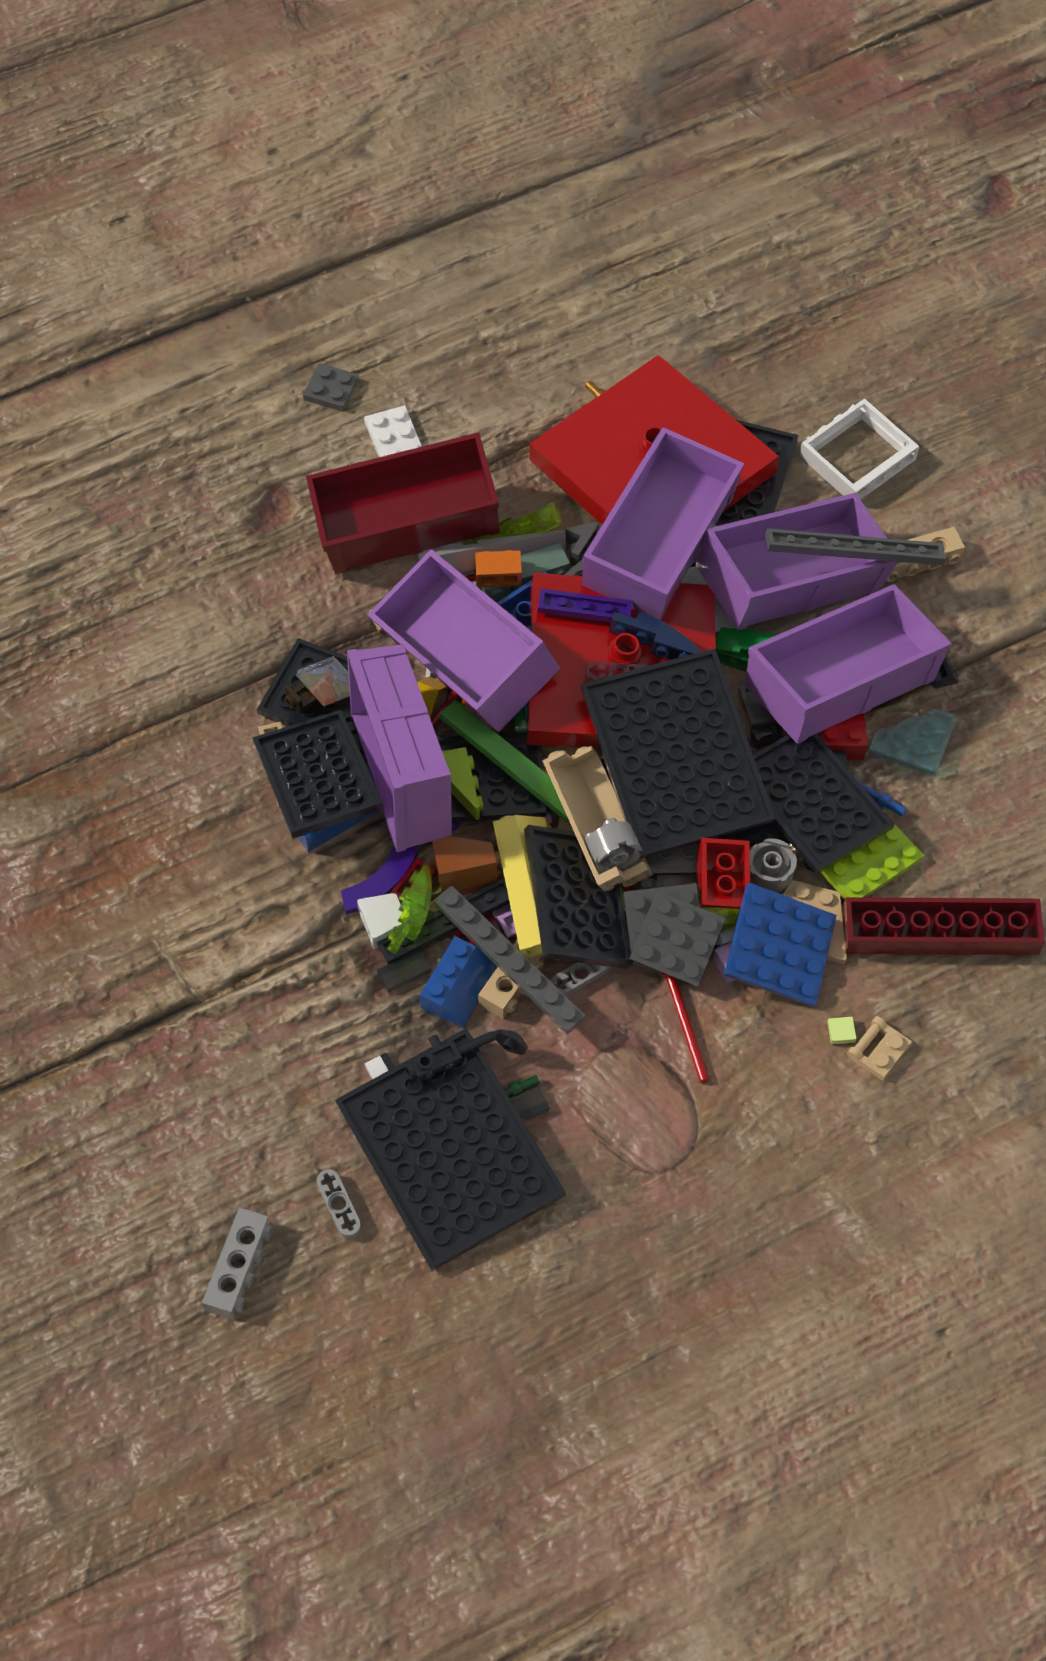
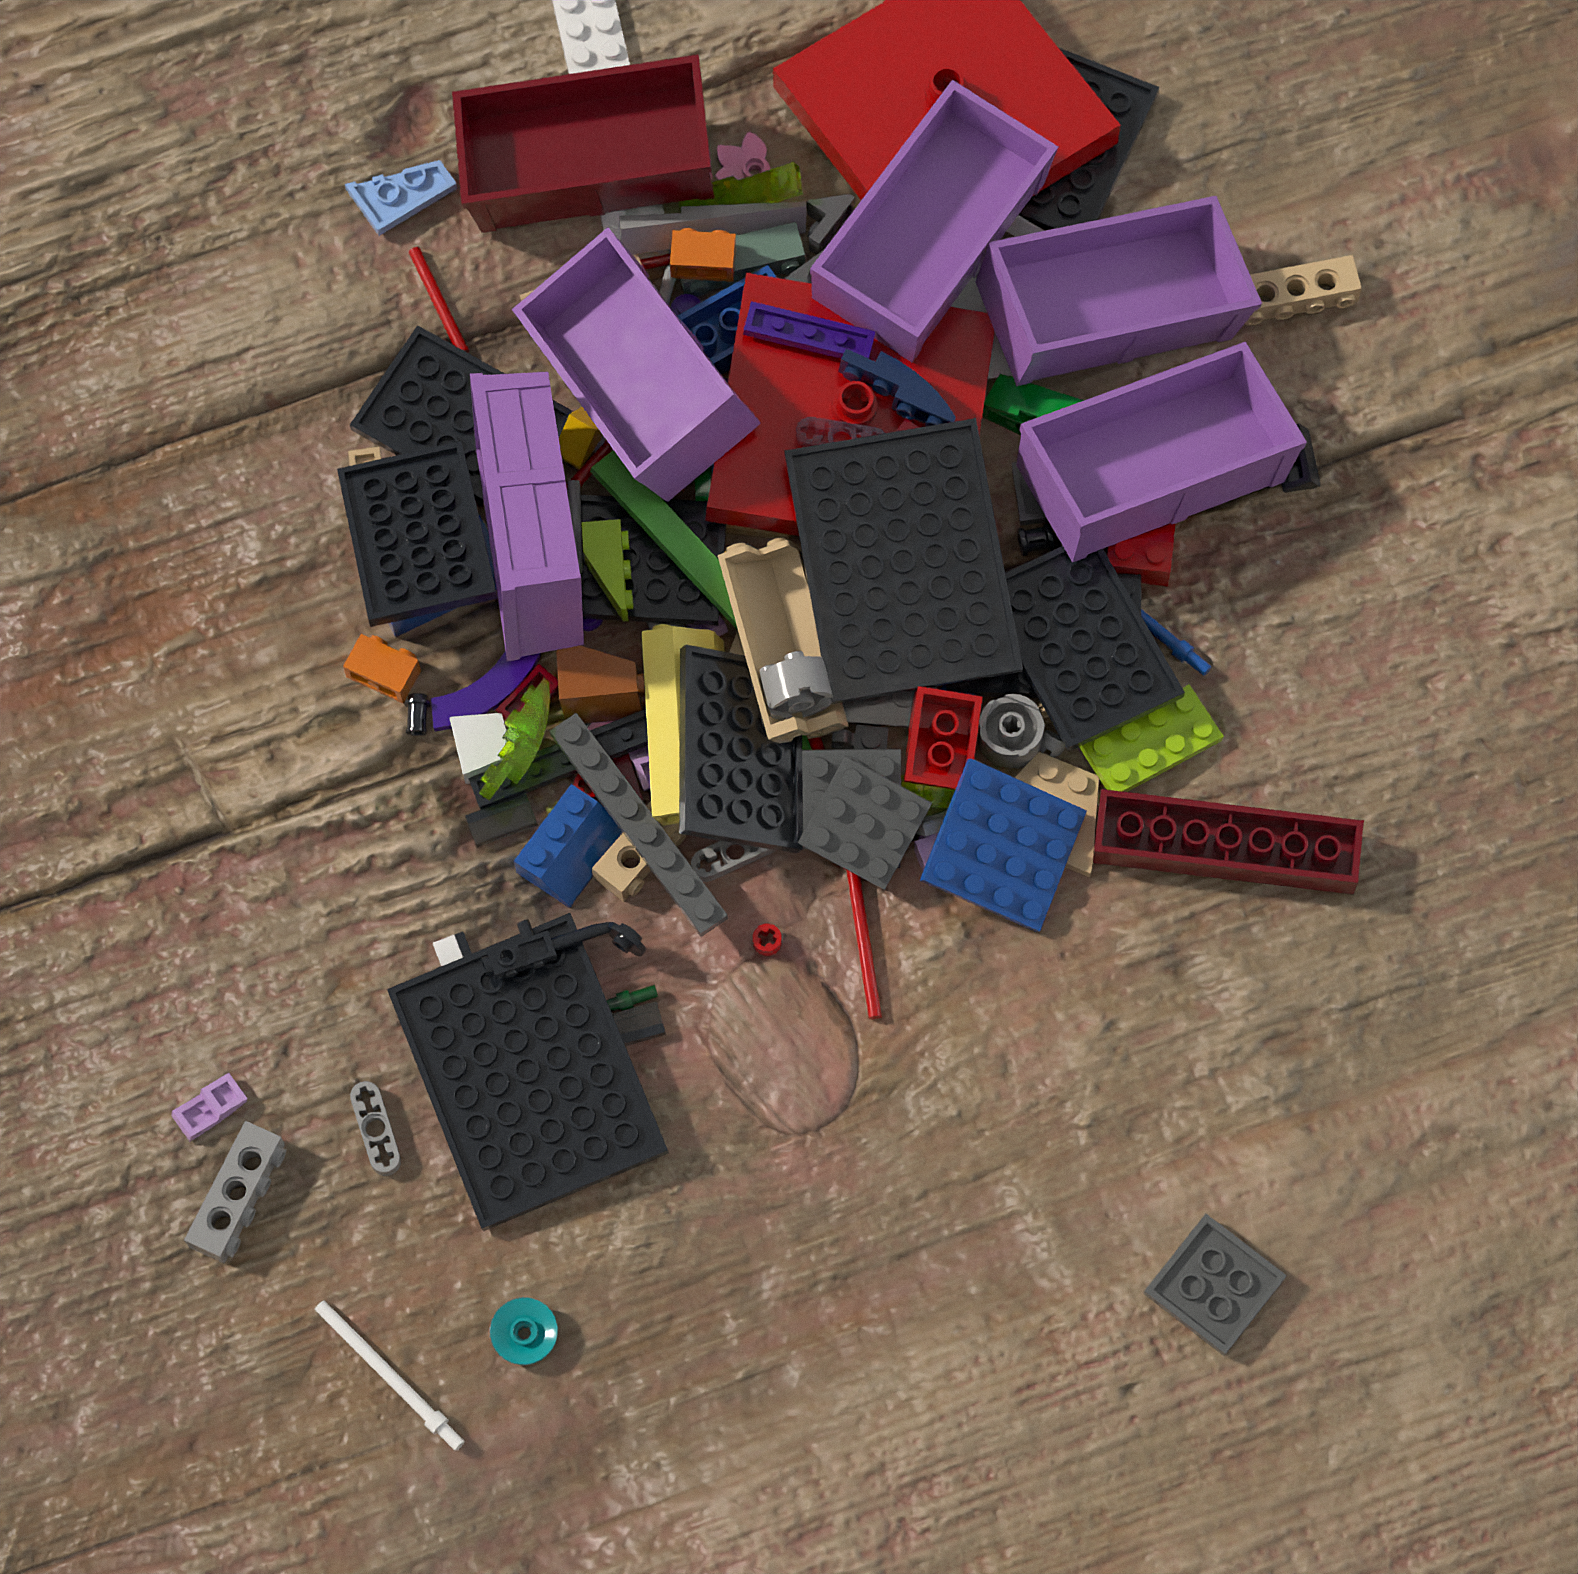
camera: 10 degrees right, 10 degrees up
dark brown bracket [285,683,320,714] -> none
clear tile [296,656,350,706] -> none
dark grey plate [765,528,946,565] -> none
white window [799,398,919,500] -> none
yellowish green tile [827,1016,856,1045] -> none
tan plate [847,1016,912,1081] -> none
clear light blue plate [869,708,957,776] -> none
none -> lavender slope [171,1073,247,1142]
none -> white bar [315,1300,465,1451]
none -> orange brick [343,634,421,703]
none -> light blue wing [345,160,458,236]
none -> black pin [404,693,430,736]
none -> red bar [408,246,469,353]
none -> teal dish [490,1297,558,1365]
none -> bright pink plate [715,132,770,186]
none -> red bush [752,923,782,956]
none -> light grey hinge [1040,730,1065,758]
none -> dark grey plate [1143,1214,1287,1356]

